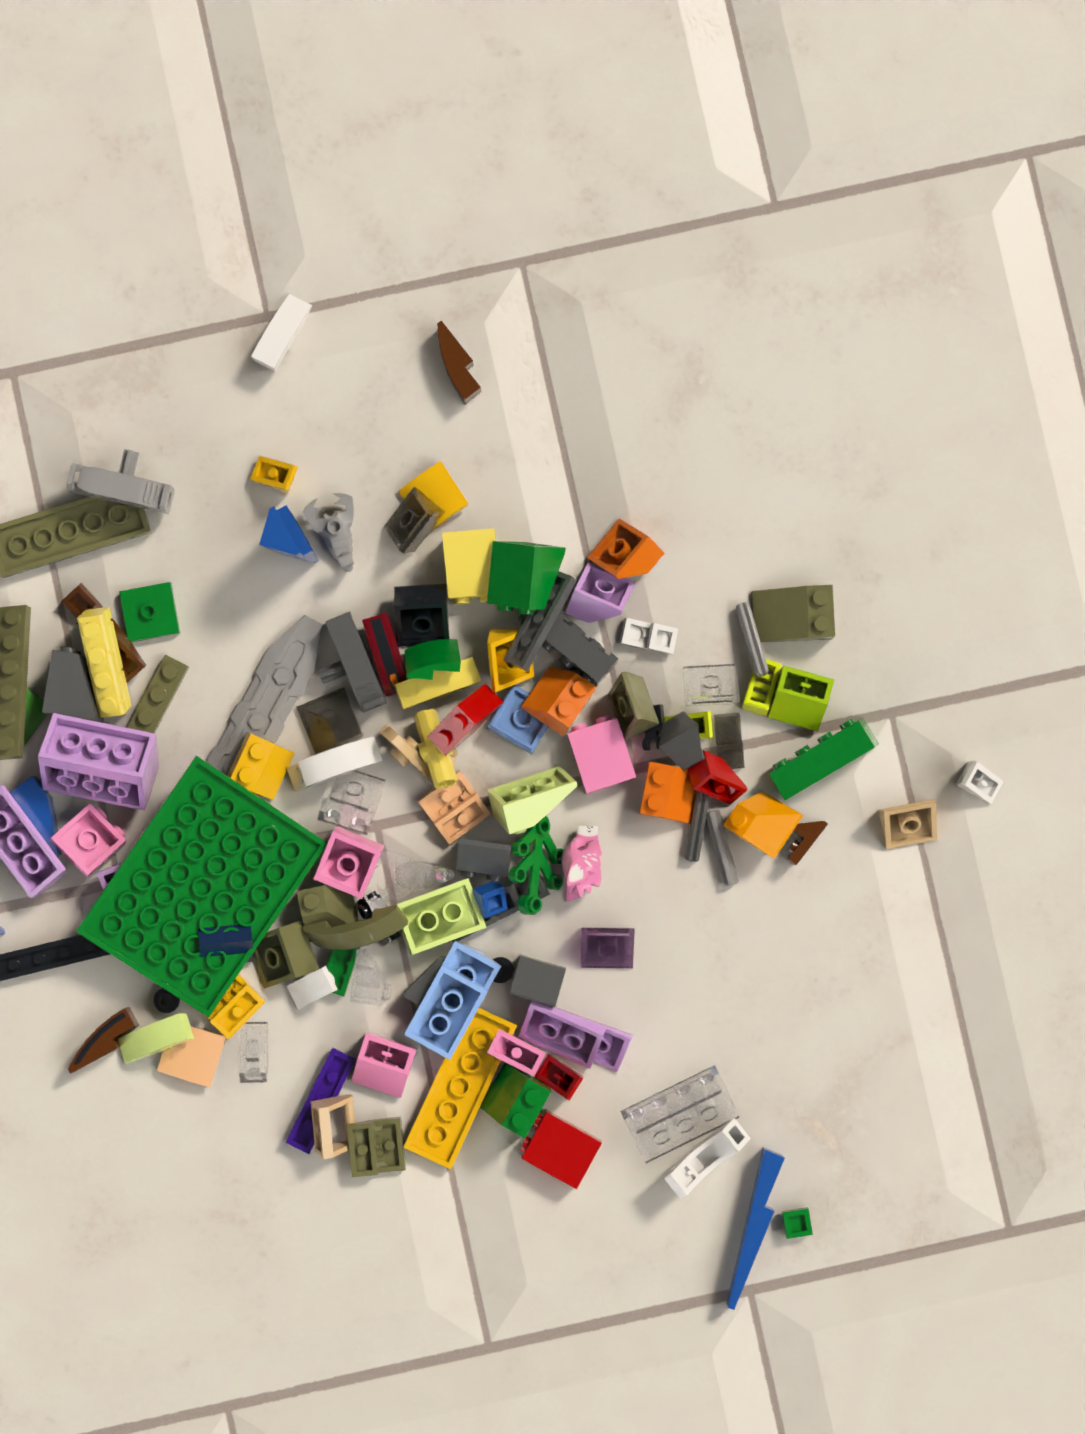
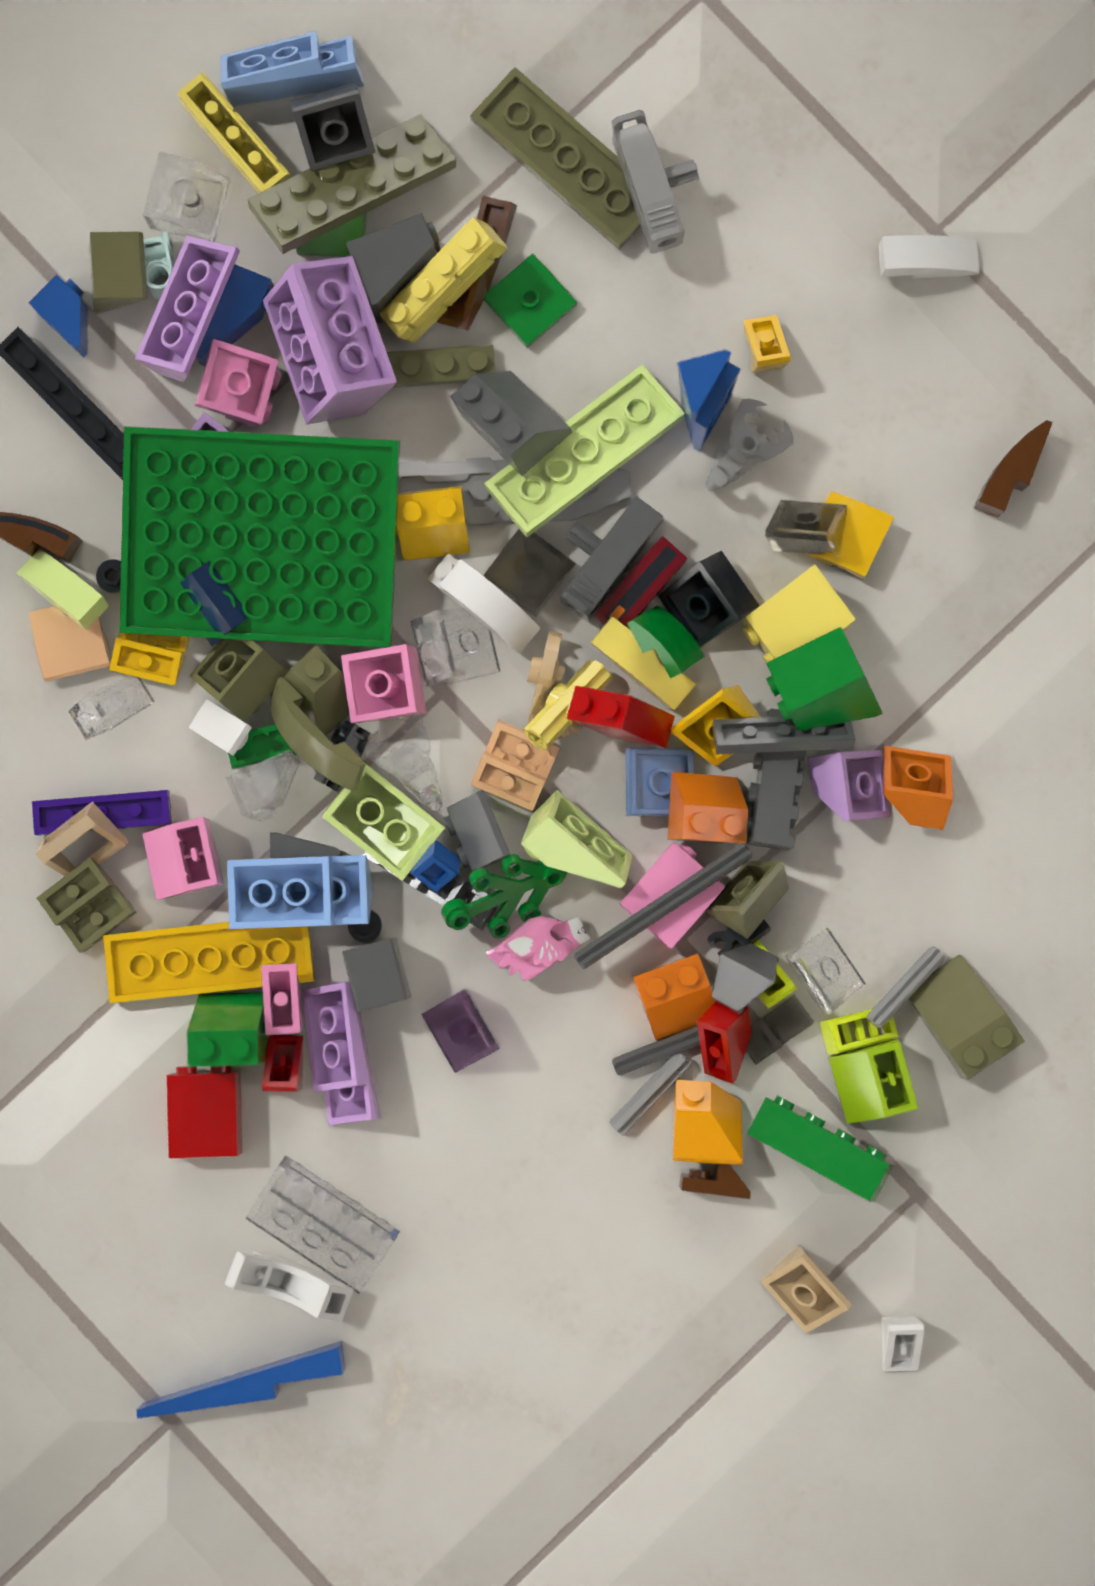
camera: 60 degrees right, 0 degrees up
white slope [619,618,678,654] -> none
green plate [782,1207,813,1239] -> none
none -> dark grey slope [450,371,573,476]
none -> yellowish green plate [484,364,685,537]
none -> dark grey axle [574,843,752,969]

